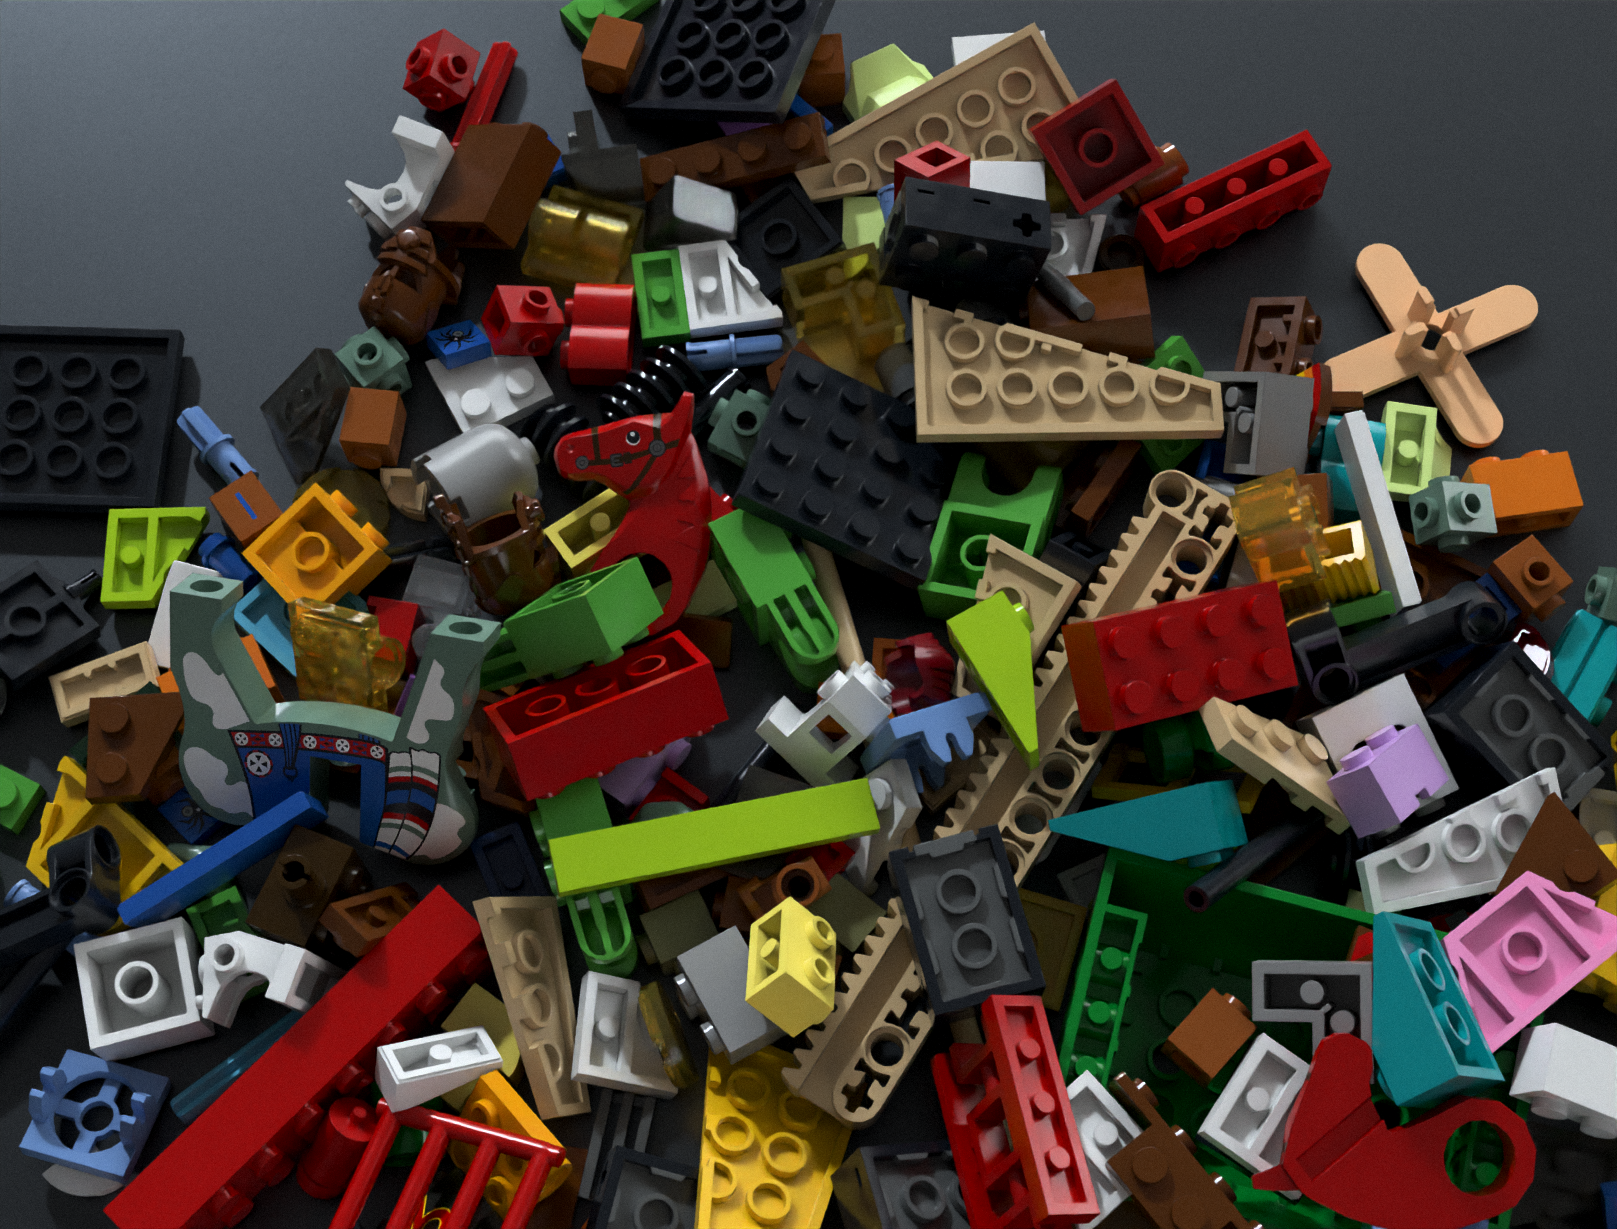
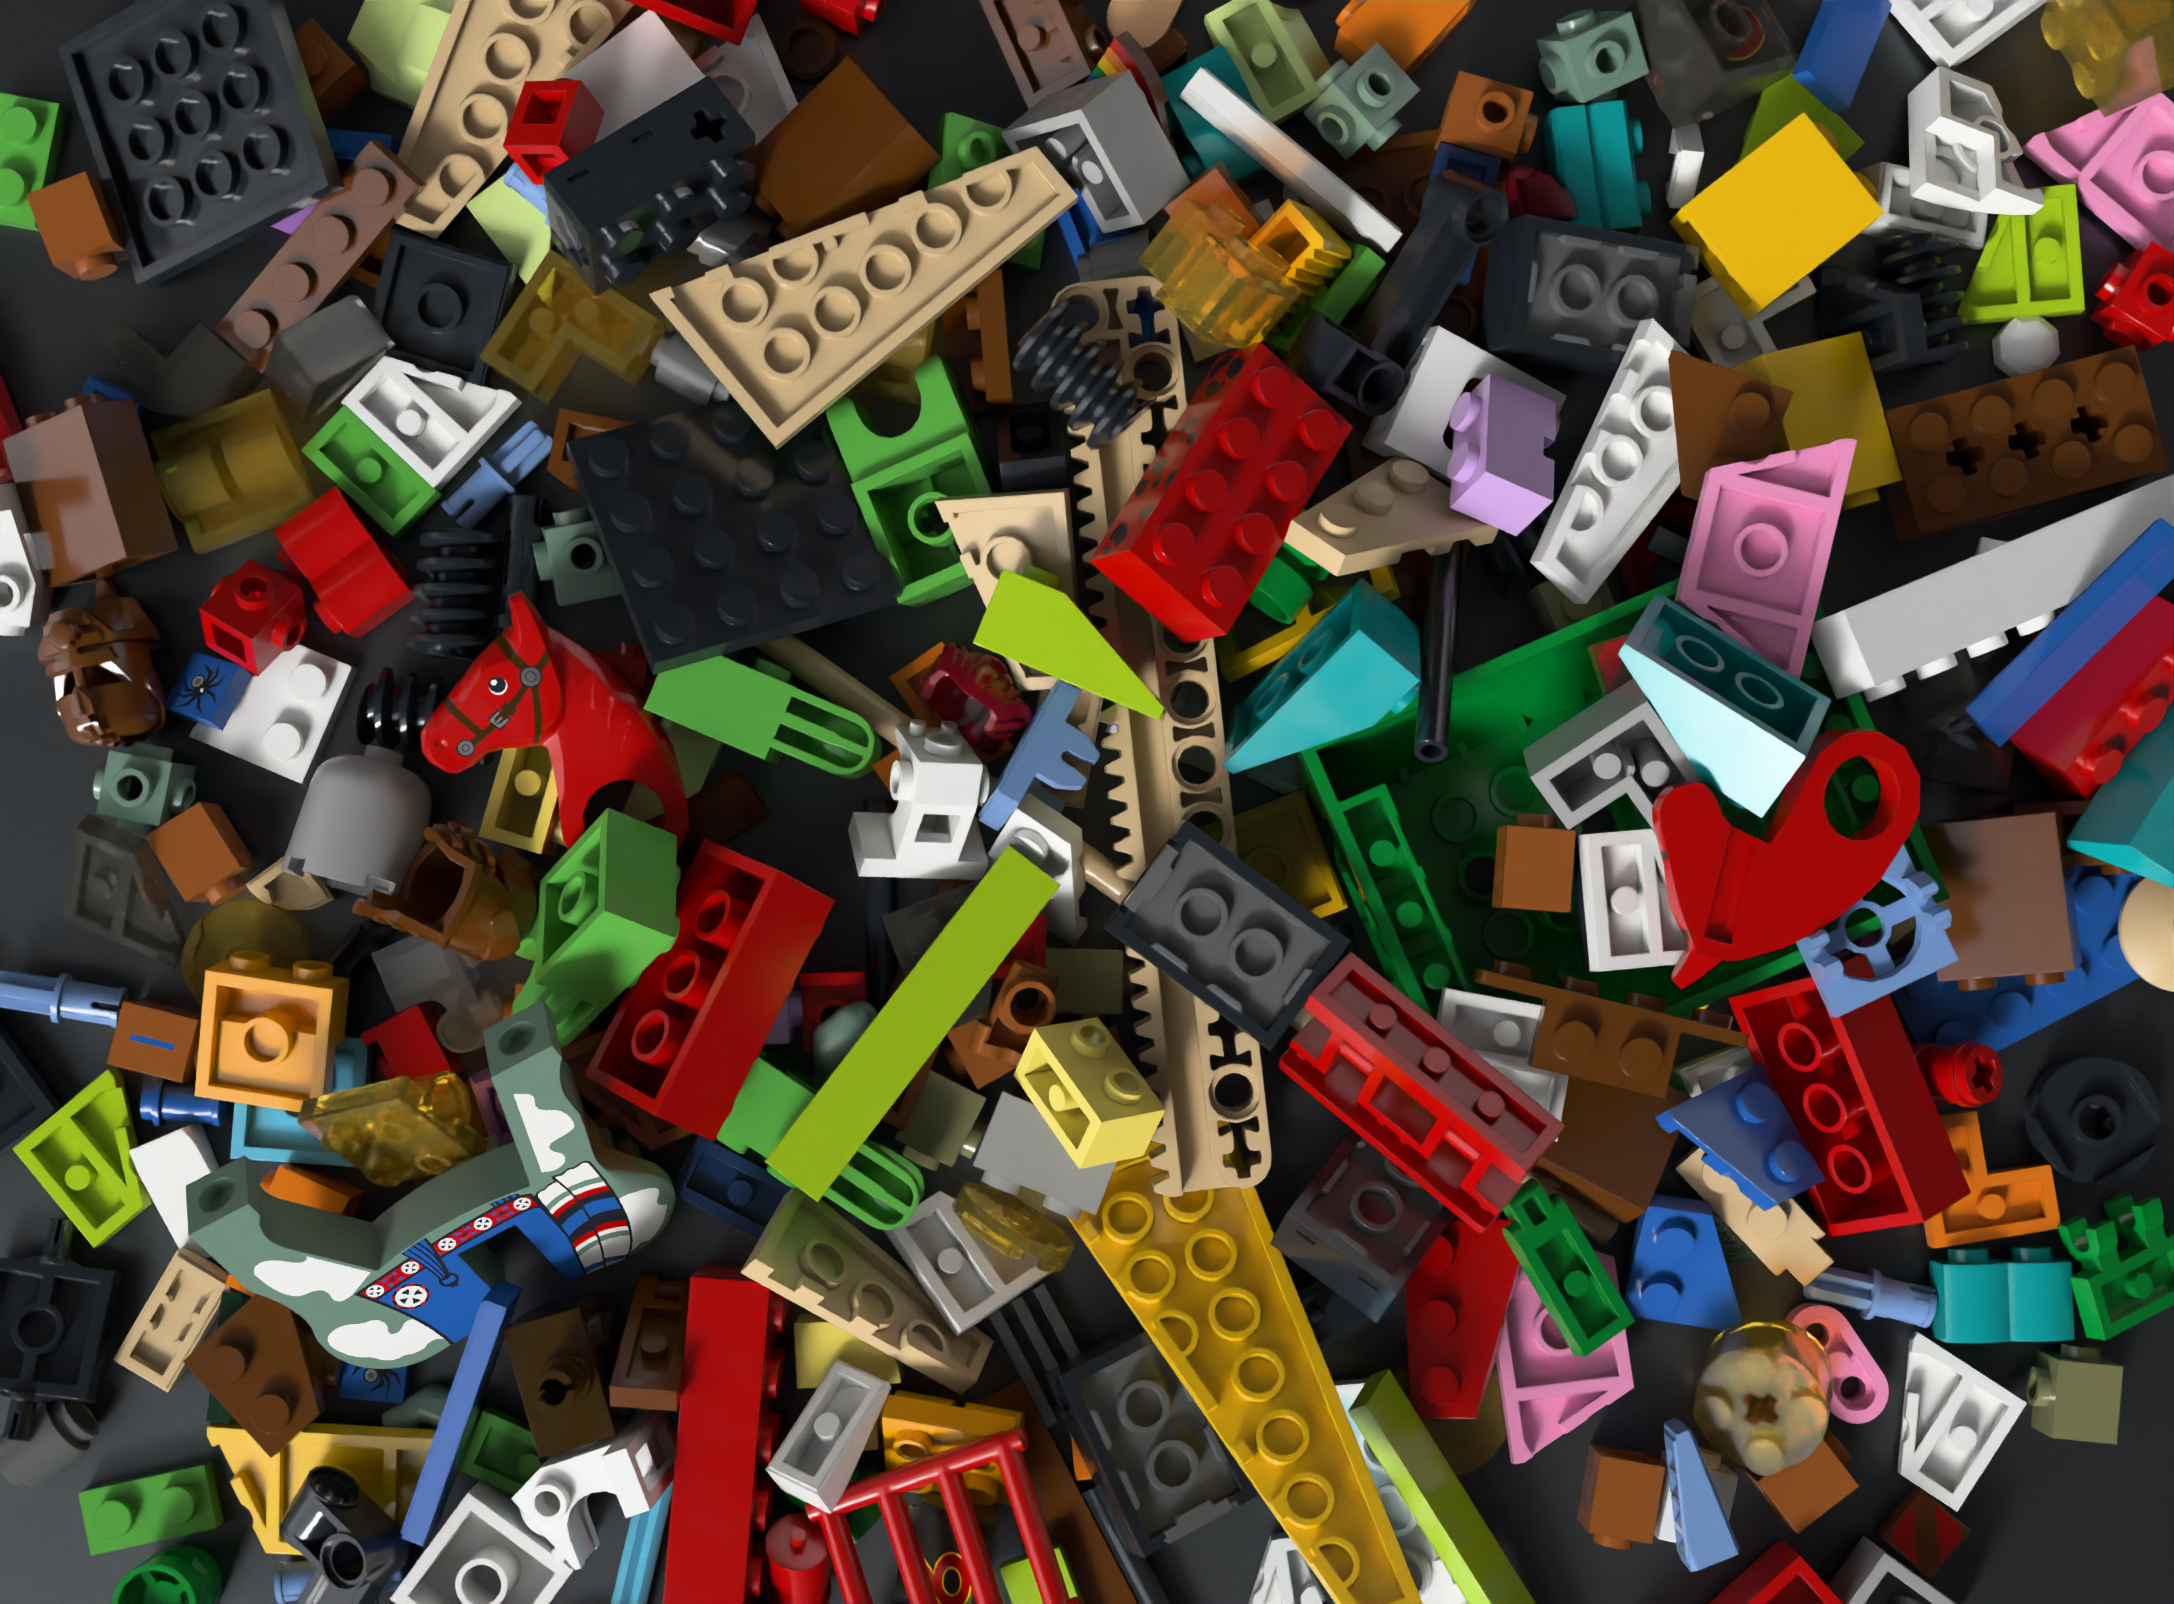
camera: 40 degrees left, 20 degrees up
dark grey piece [1037,260,1095,321] -> none
none -> black piece [1013,298,1157,451]

